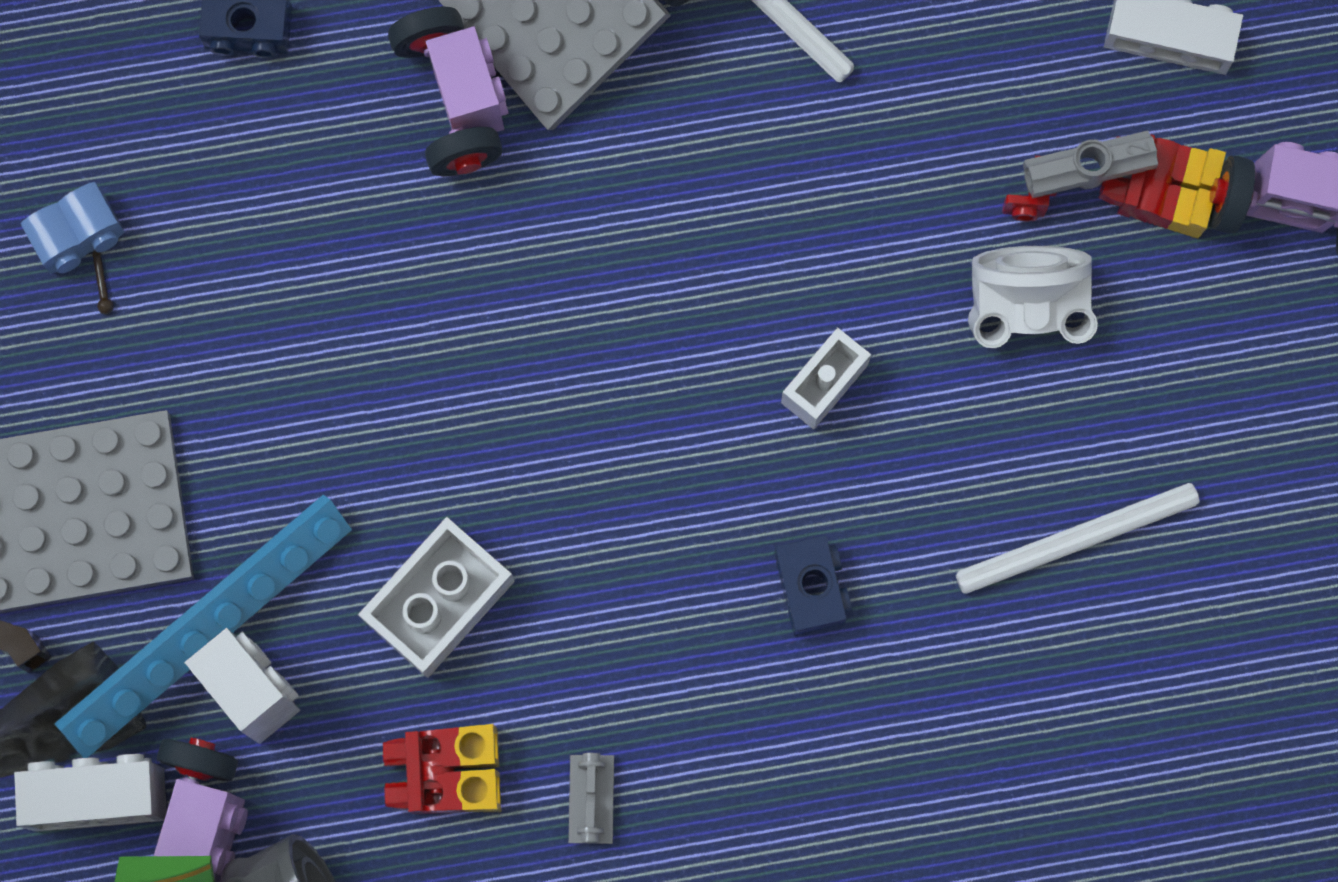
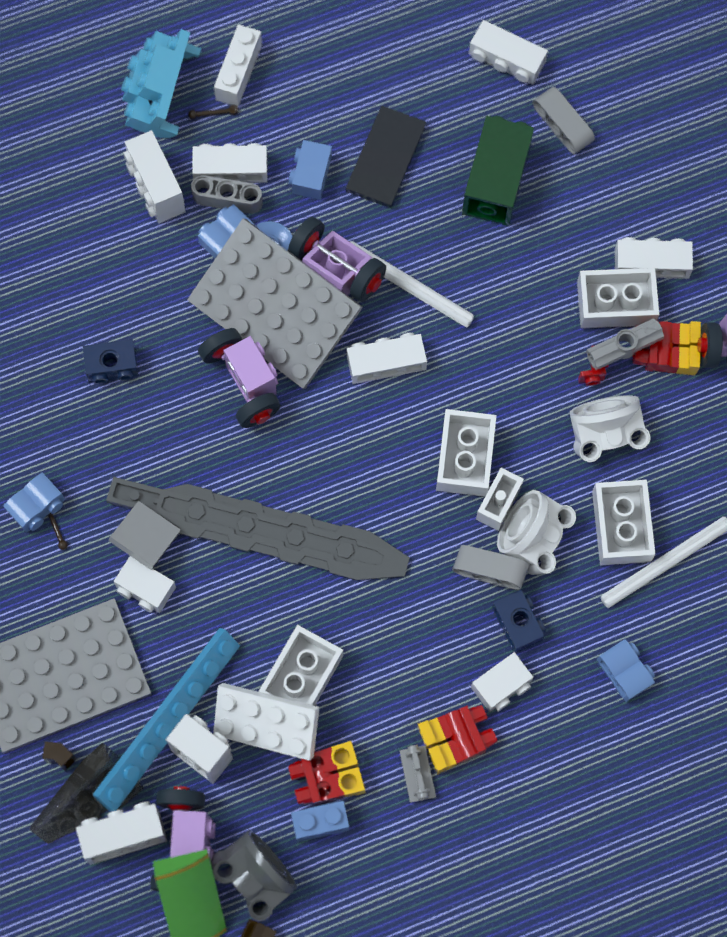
camera: 15 degrees left, 5 degrees down
none -> dark grey plate [106,477,410,580]
none -> light grey tile [108,501,181,570]
none -> white brick [113,556,176,613]
none -> white plate [213,683,319,760]
none -> medium blue brick [291,801,349,842]
none -> white brick [347,333,427,384]
none -> red hips [418,705,497,775]
none -> white brick [436,409,496,497]
none -> light grey beam [452,545,529,590]
none -> white brick [471,652,533,712]
none -> white piece [497,490,576,575]
none -> white brick [577,268,659,328]
none -> white brick [592,480,655,565]
none -> medium blue brick [597,639,655,702]

